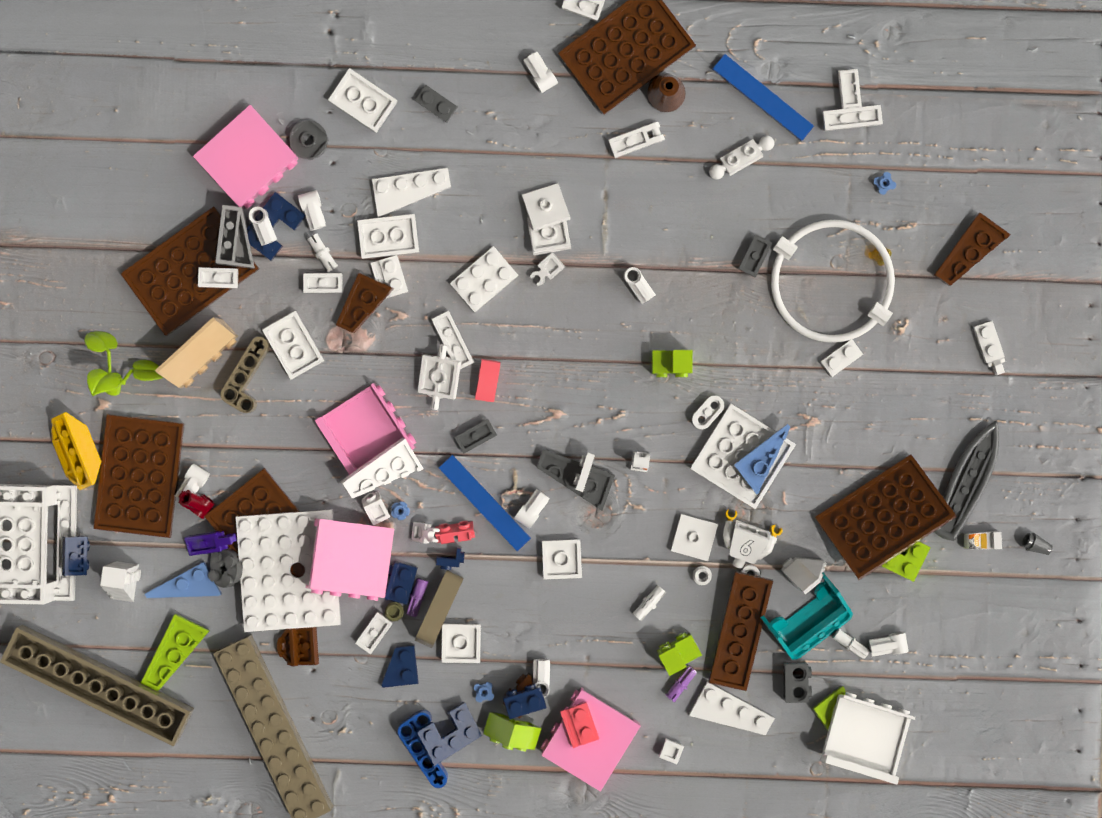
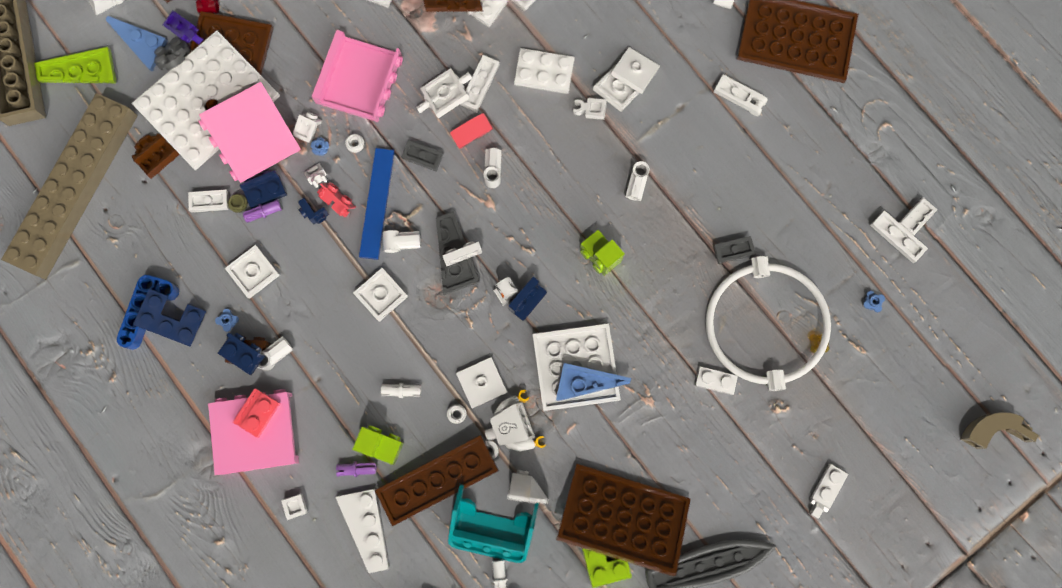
camera: 50 degrees right, 10 degrees down
white wing [340,437,424,498] -> none
dark blue wing [382,645,419,688] -> none
dark tan beam [415,570,464,648] -> none
lime brick [483,712,541,752] -> none
reddish brown cone [647,74,686,112] -> none
white plate [692,396,724,429] -> none
white plate [709,136,774,180] -> none
blue tile [712,54,814,142] -> none
dark grey brick [783,661,812,703] -> none
reddish brown wing [934,213,1011,286] -> none
none -> white plate [345,134,364,153]
none -> white piece [484,148,502,188]
none -> dark blue bracket [508,277,547,321]
none -> dark tan arch [960,412,1039,449]

